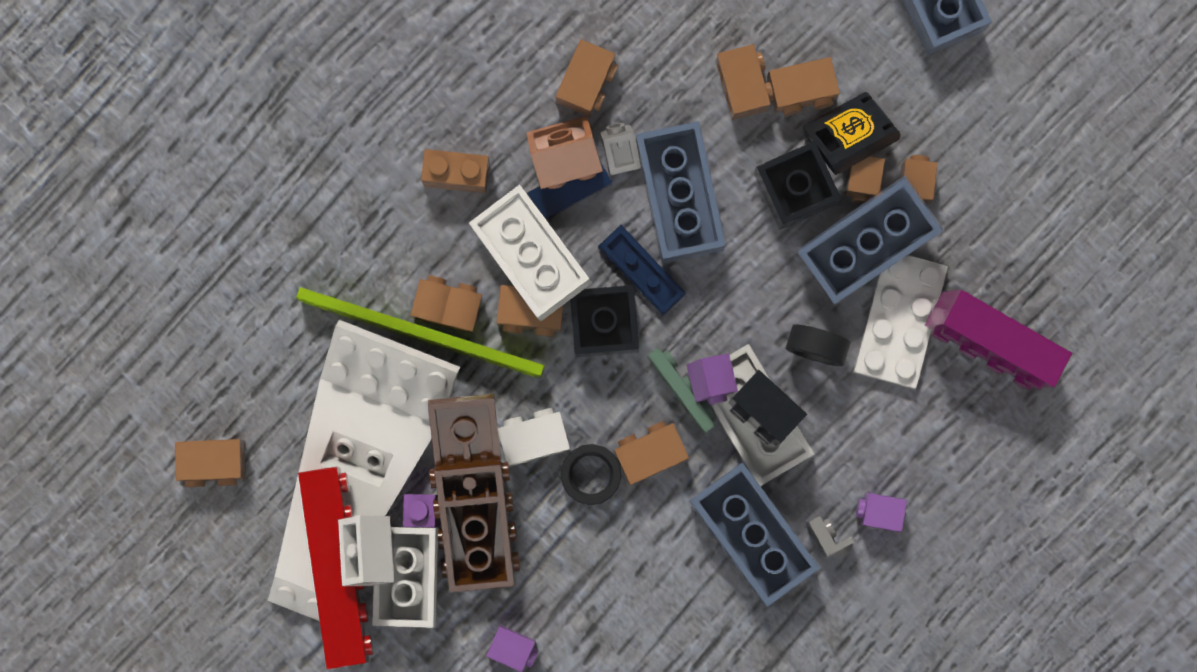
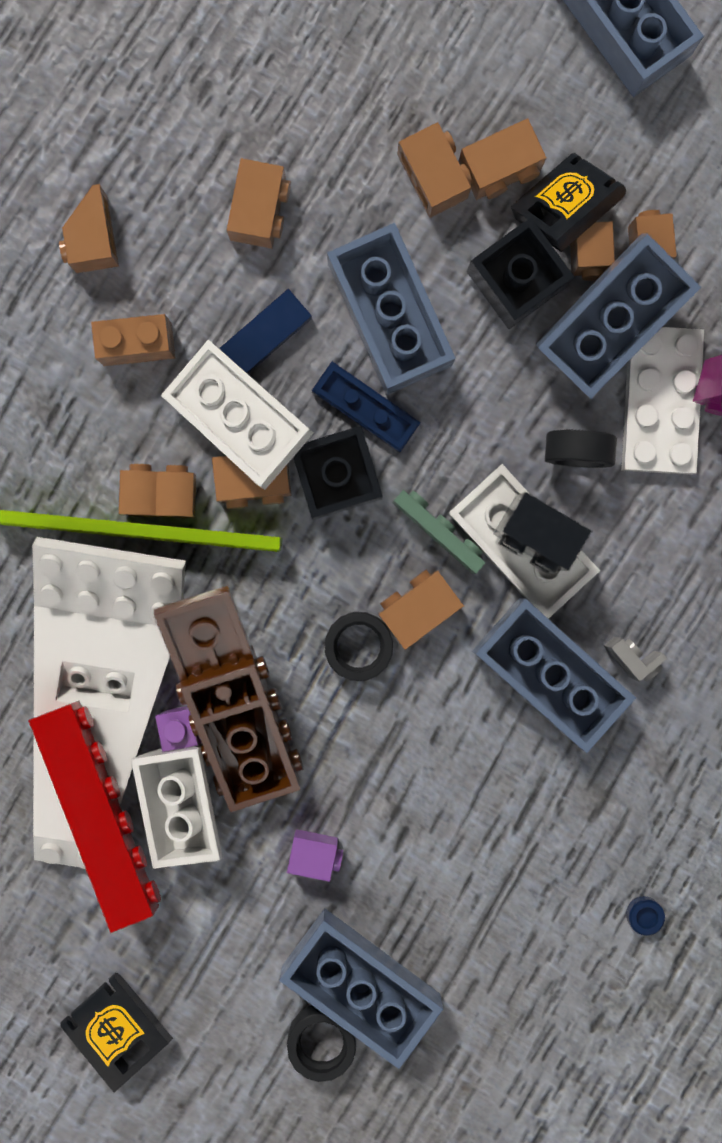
camera: 10 degrees left, 5 degrees up
white brick [338,515,394,586] -> none
white brick [498,408,570,467] -> none
nougat slope [527,115,603,189] -> none
light grey bracket [600,123,641,175] -> none
medium lavender brick [687,353,738,405] -> none
medium lavender brick [856,493,907,532] -> none
none -> medium nougat slope [59,184,119,273]

